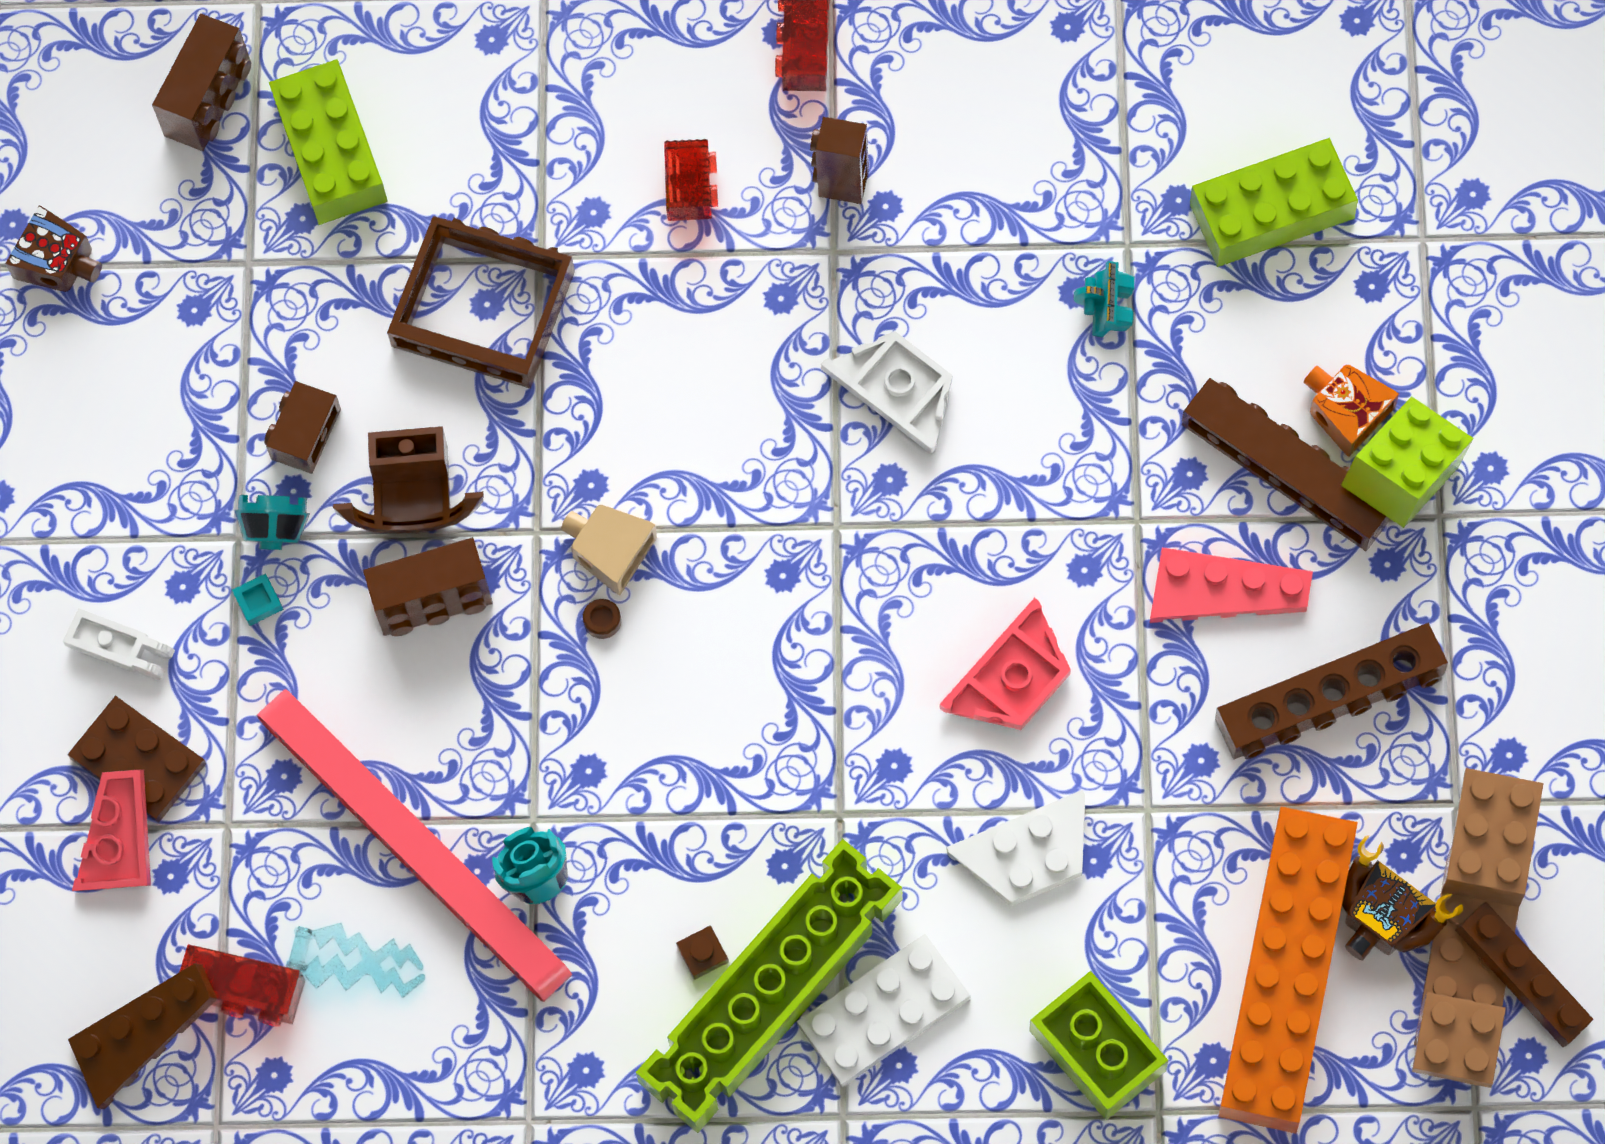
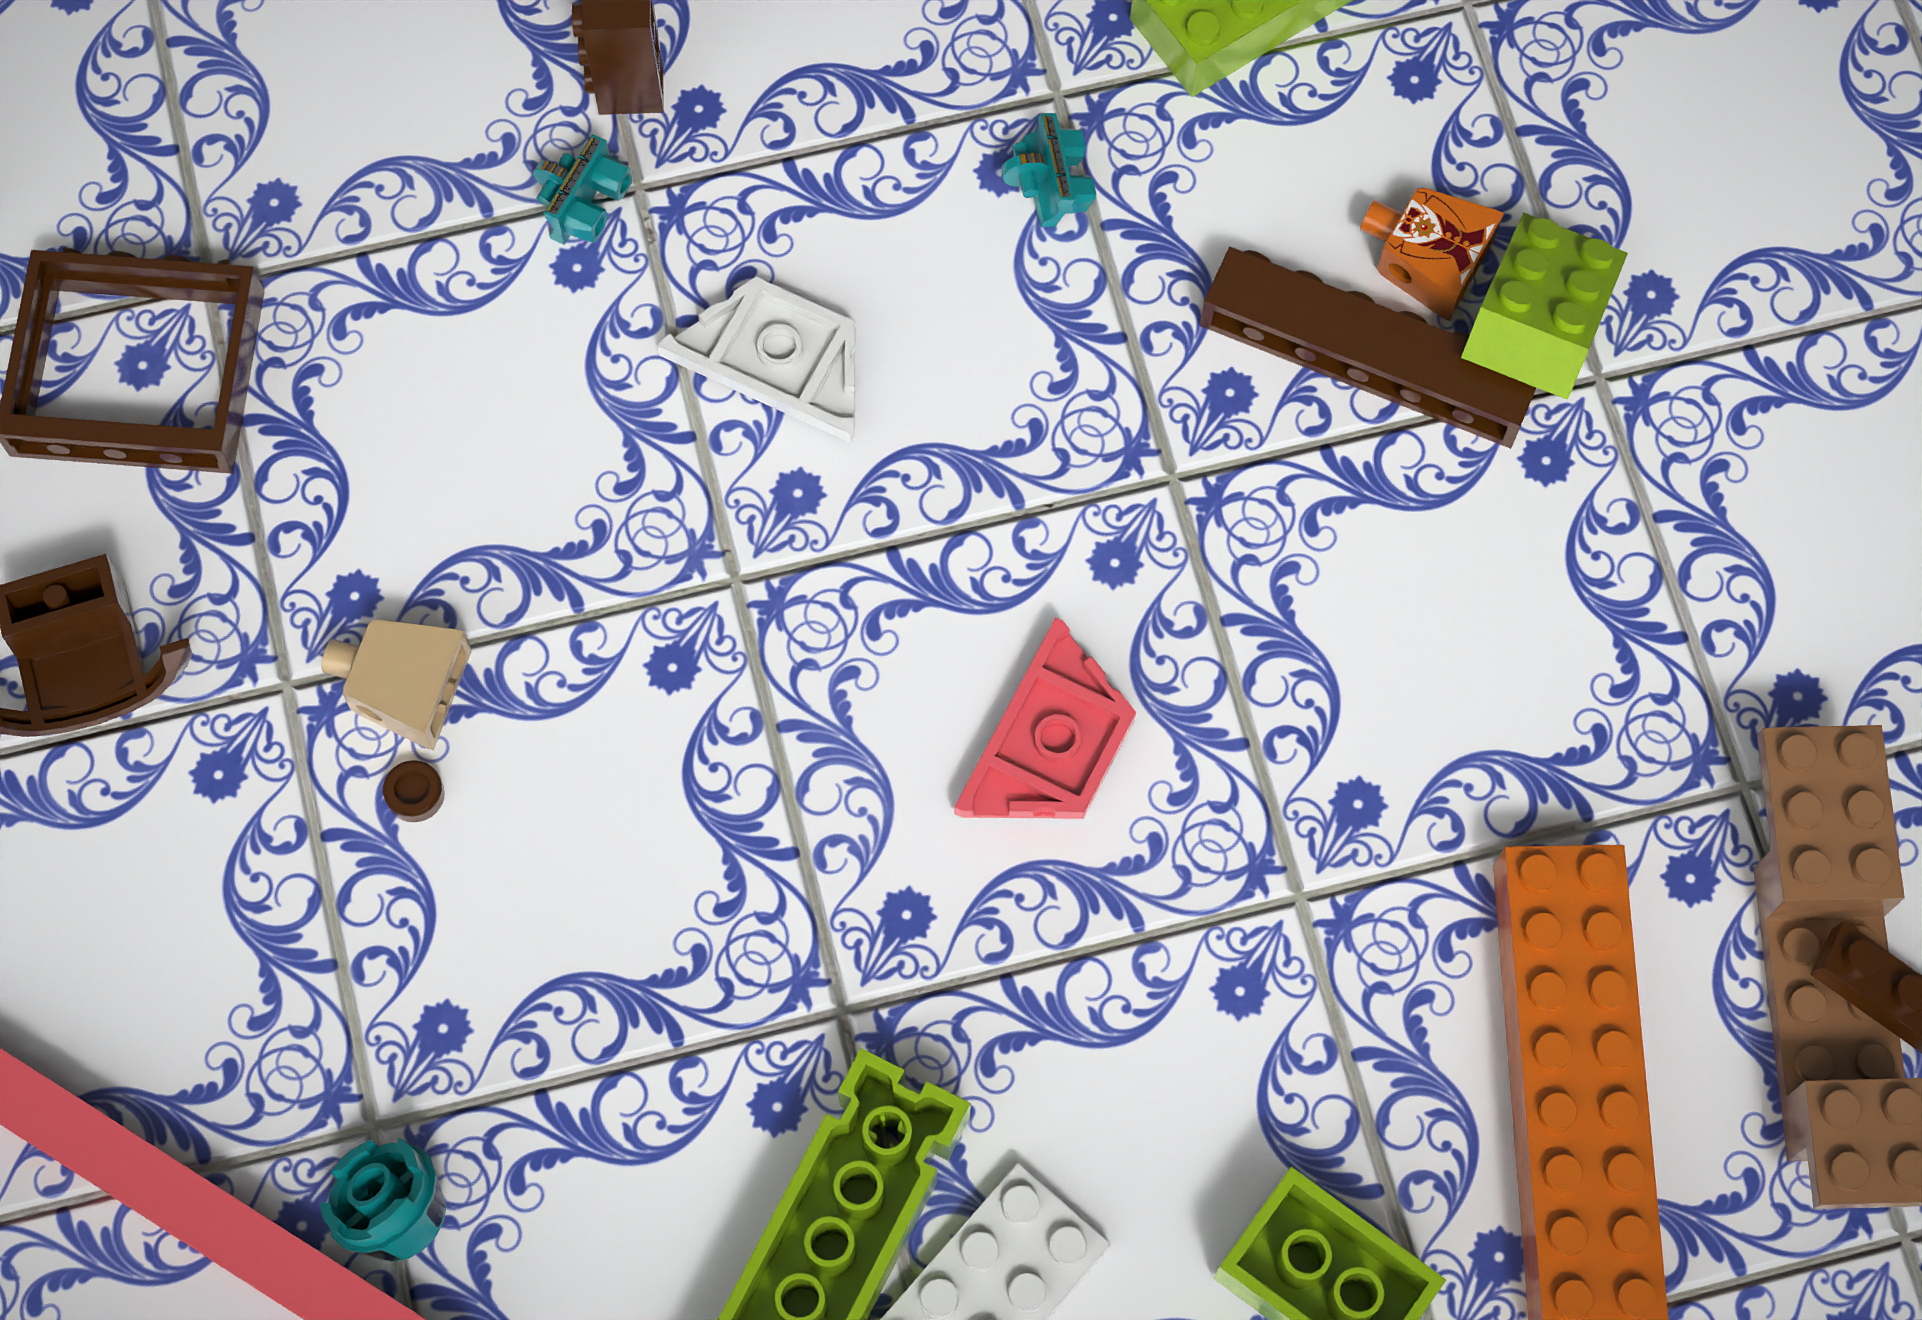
camera: 20 degrees left, 0 degrees up
reddish brown brick [363,537,493,636] -> none
clear red brick [664,138,719,221] -> none
reddish brown plate [676,925,729,980] -> none
white wing [946,790,1085,906] -> none
coral wing [1150,547,1313,623] -> none
reddish brown brick [1215,622,1448,760] -> none
torso [1342,835,1463,961] -> none
none -> teal hips [533,134,633,245]

